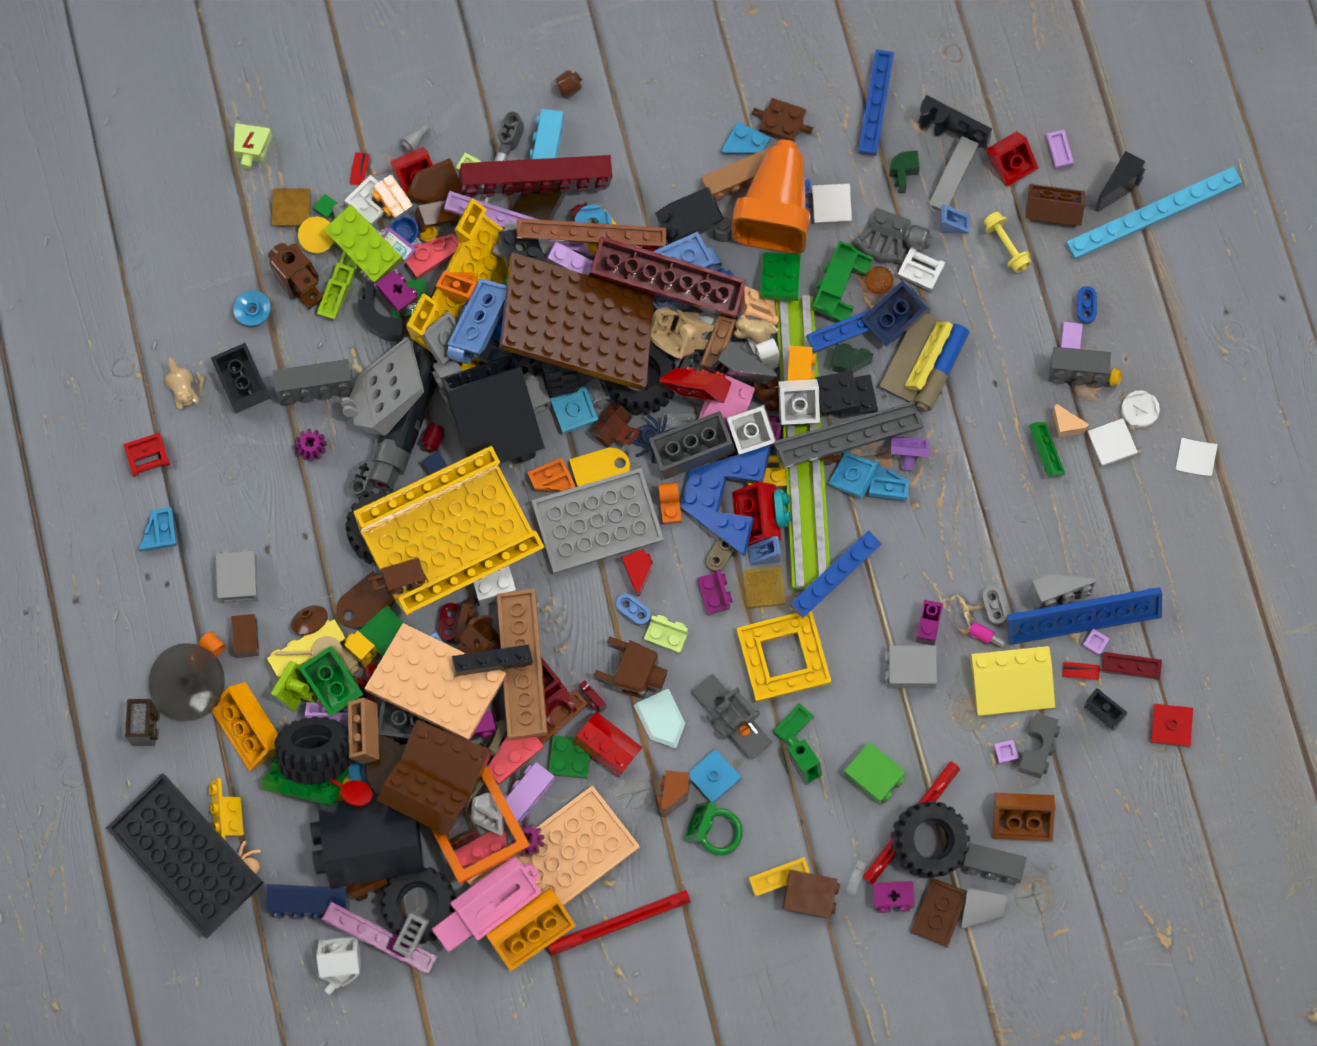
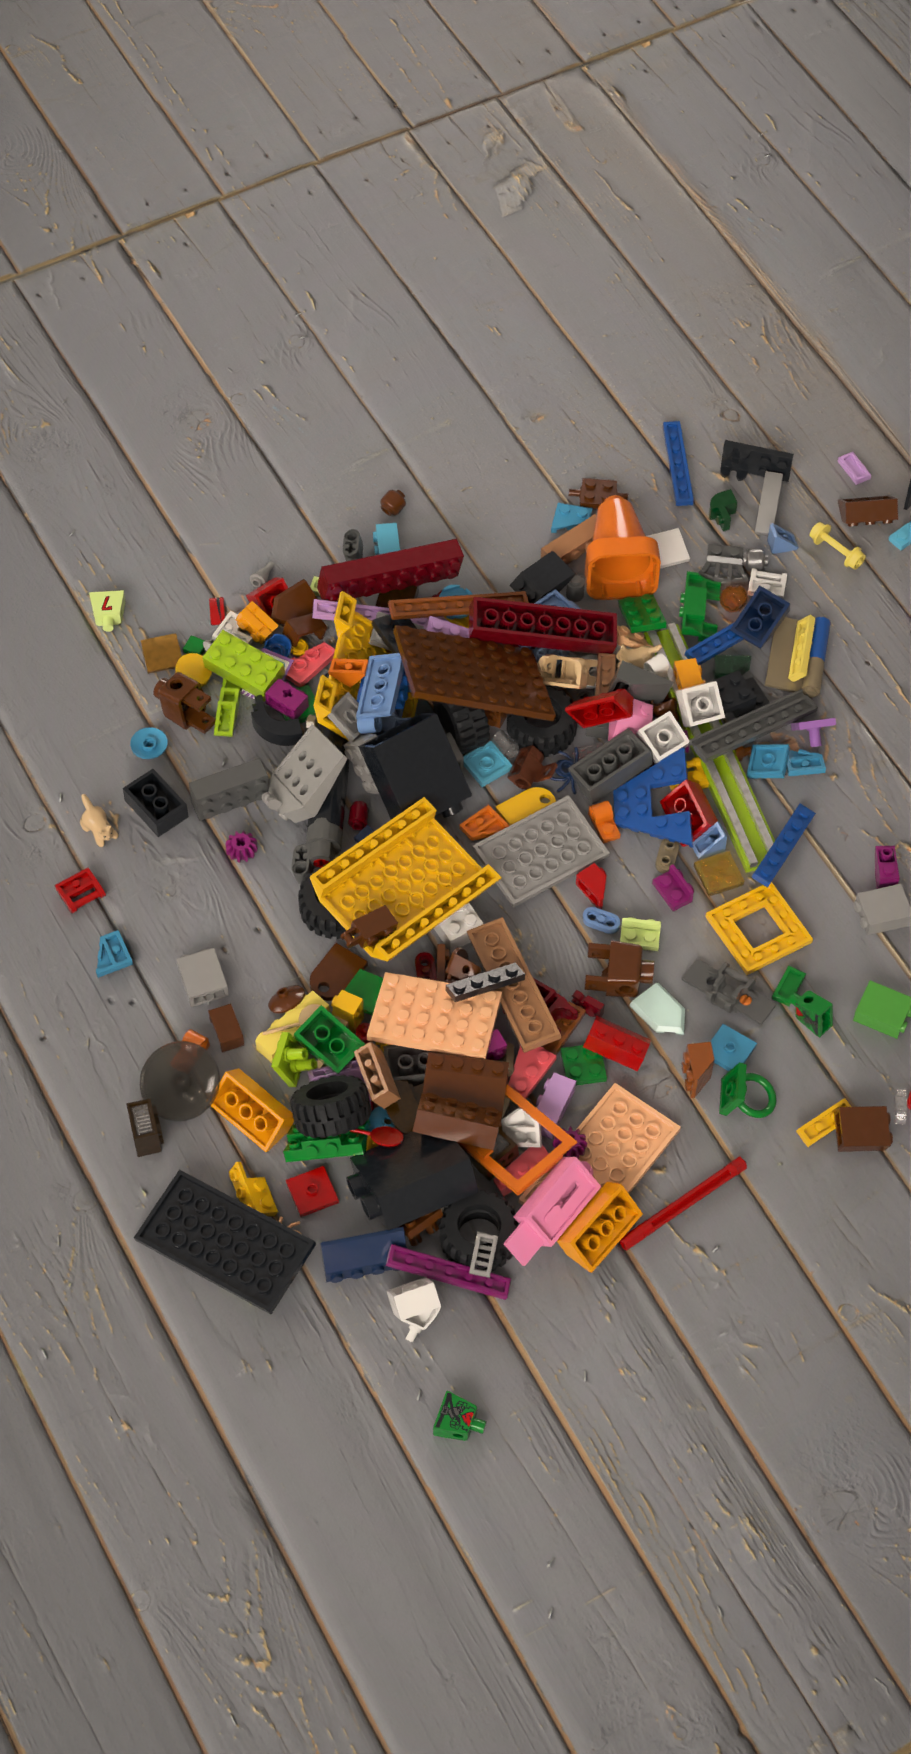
camera: 20 degrees left, 15 degrees down
teal plate [774,490,791,528] -> none
red slope [985,131,1039,187] -> none
none -> red plate [286,1166,339,1218]

